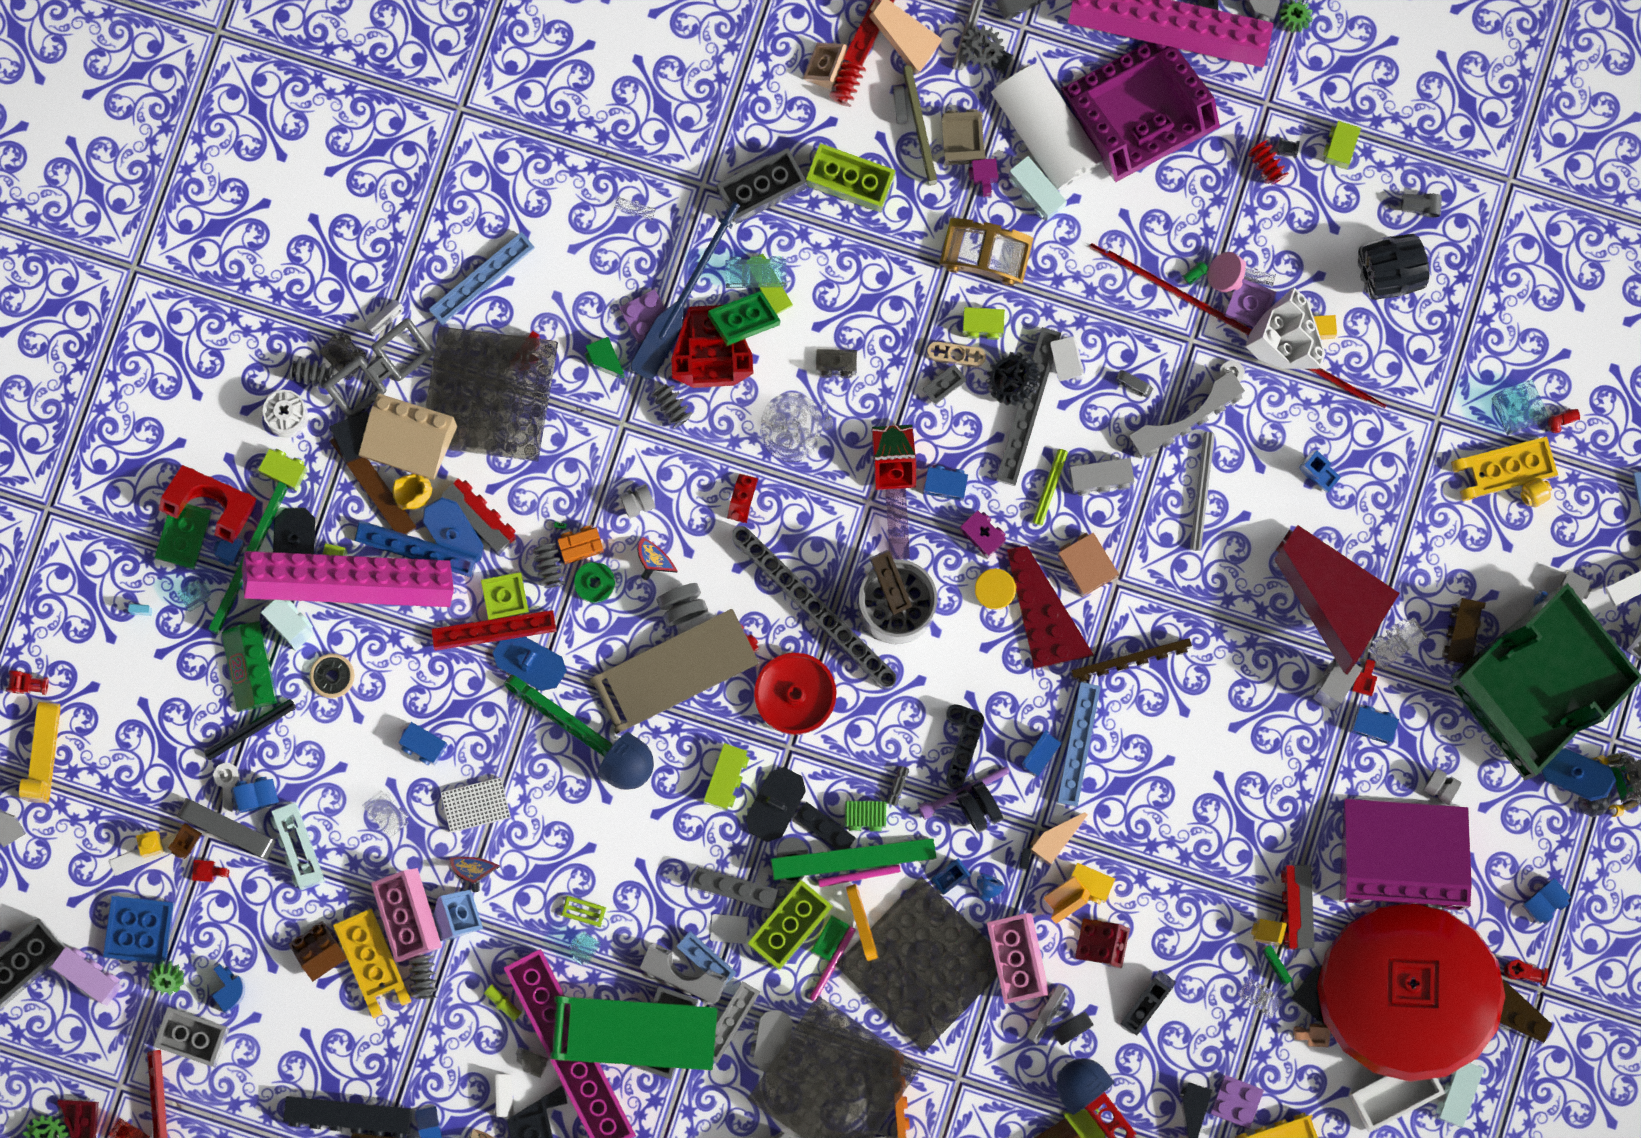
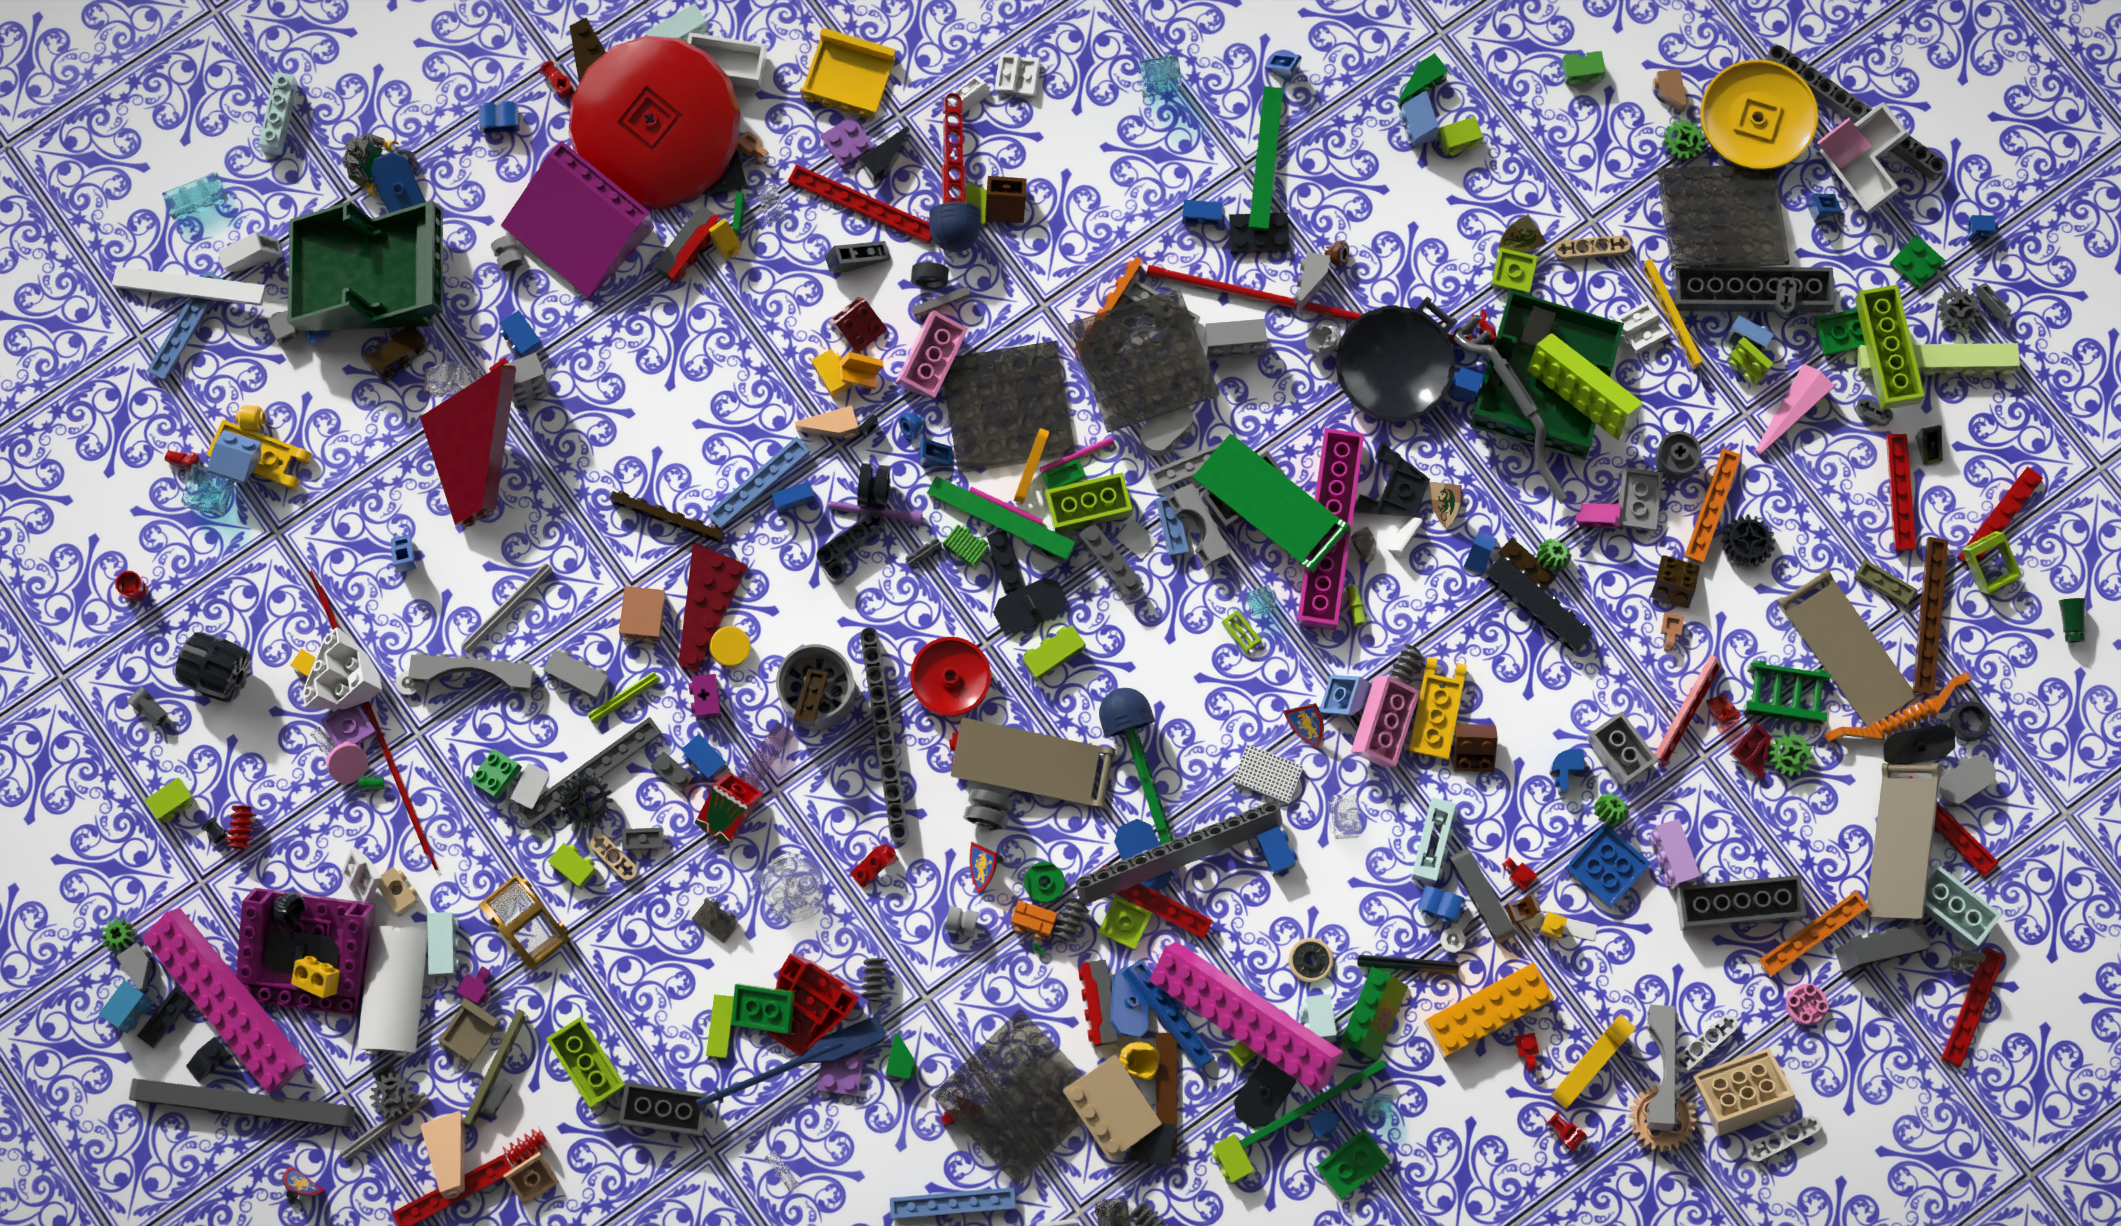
camera: 140 degrees left, 5 degrees down
medium azure tile [128,604,152,616] -> none
red arch [159,465,256,544] -> none
white wheel [262,390,309,438] -> none
dark grey bar [324,318,434,418] -> none
clear light blue brick [725,256,787,288] -> none
dark grey beam [1115,370,1153,398] -> none
none -> red wheel [115,571,147,603]
none -> medium blue slope [207,430,261,485]
none -> black shield [263,930,340,973]
none -> black hair [270,892,306,941]
none -> yellow brick [291,956,340,998]
none -> white slope [341,847,382,902]
none -> tan brick [378,867,419,917]
none -> green plate [469,749,523,800]
none -> dark grey plate [650,751,695,793]
none -> red tile [787,164,932,245]
none -> dark grey beam [1075,802,1283,904]
none -> light orange brick [1424,962,1554,1059]
none -> red plate [1514,1032,1539,1071]

